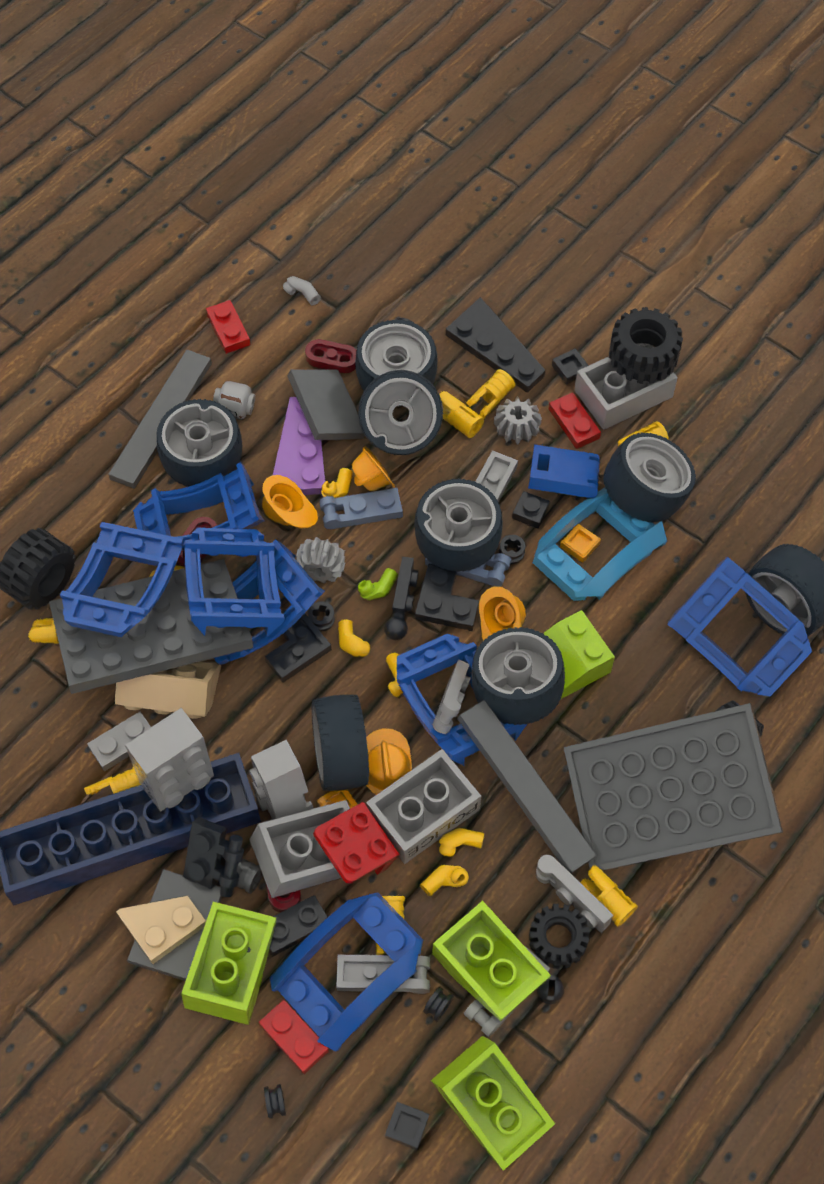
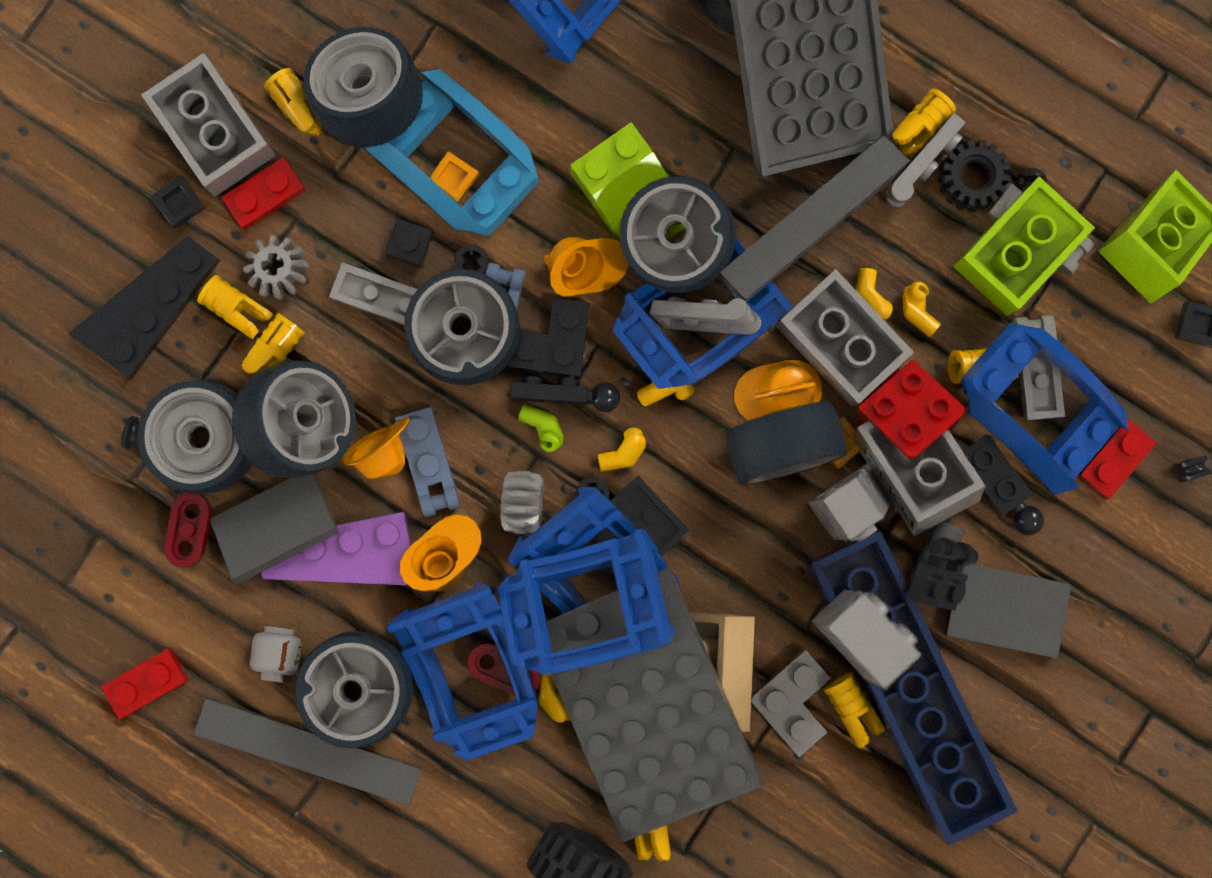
camera: 100 degrees left, 25 degrees up
blue wedge [60,522,185,637] -> none
tan wing [116,896,206,964] -> none
lime slope [181,902,277,1025] -> none
light grey arm [283,276,321,305] -> none
yellow arm [321,468,353,498] -> none
black bush [423,987,454,1022] -> none
blue container [528,444,600,498] -> none
black tyre [609,307,683,384] -> none

